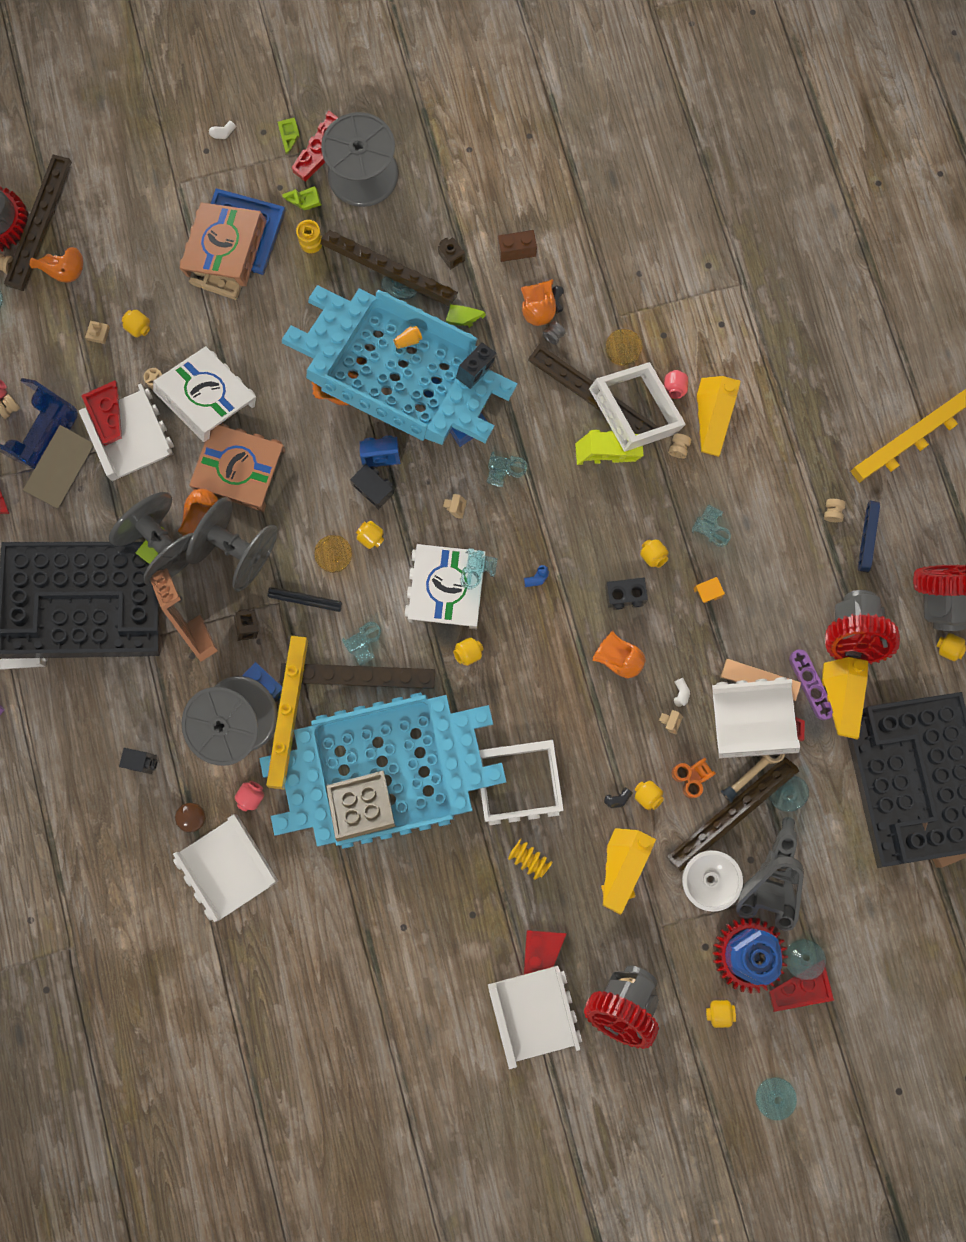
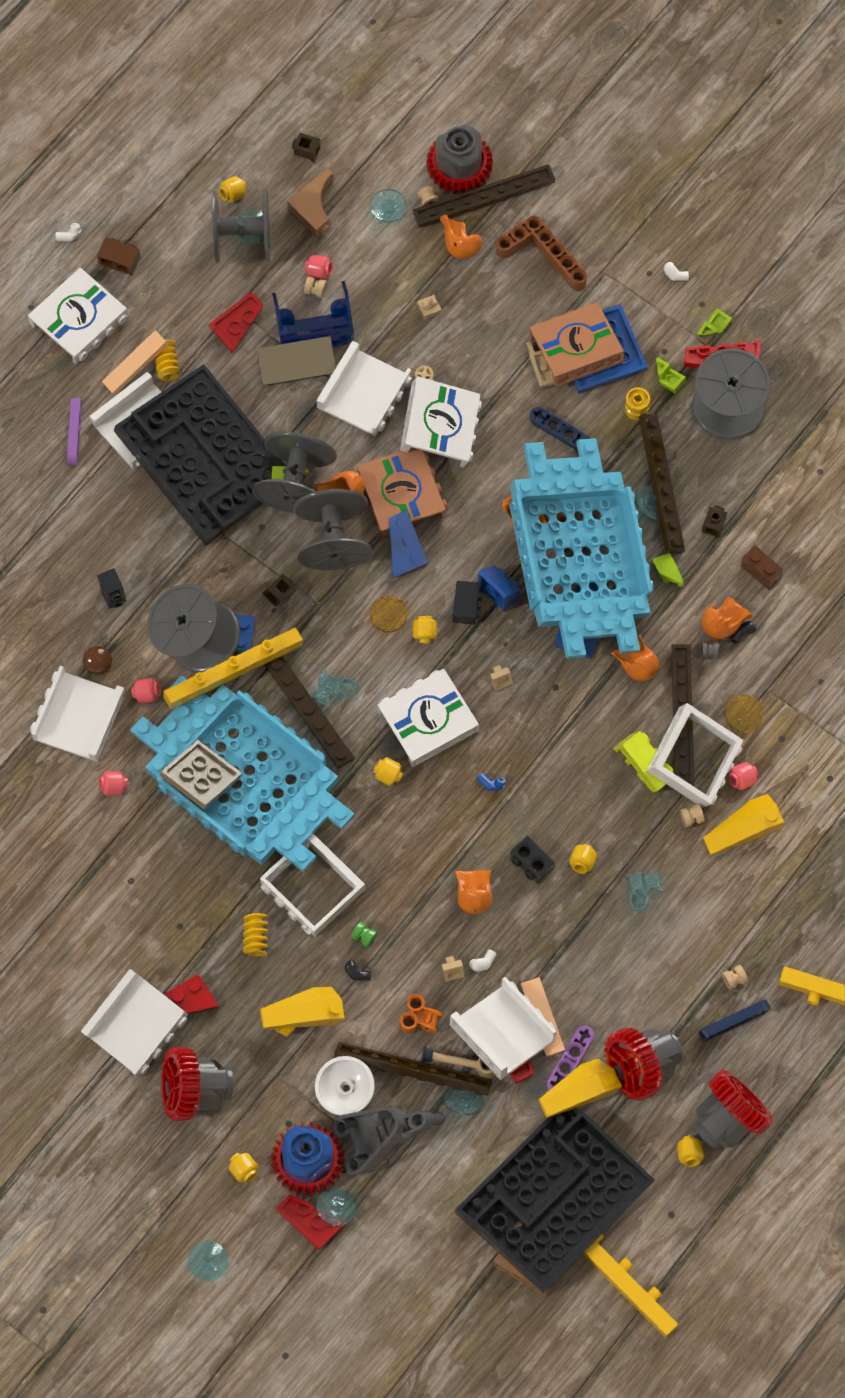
camera: 55 degrees right, 10 degrees down
red wing [81,380,122,446] -> none
yellow head [122,310,150,338] -> none
nougat panel [150,568,217,662] -> none
black axle [267,587,342,612] -> none
light orange cone [393,326,422,349] -> none
black brick [456,342,497,389] -> none
clear light blue piece [460,548,498,590] -> none
clear light blue piece [487,452,527,487] -> none
yellow head [635,781,664,810] -> none
light orange panel [694,577,725,603] -> none
none -> coral head [99,771,128,796]
none -> bright green wheel [351,922,378,948]
none -> blue wing [388,510,428,577]
none -> dark orange beam [496,216,587,291]
none -> dark blue beam [530,407,592,452]
none -> orange piece [611,635,659,682]

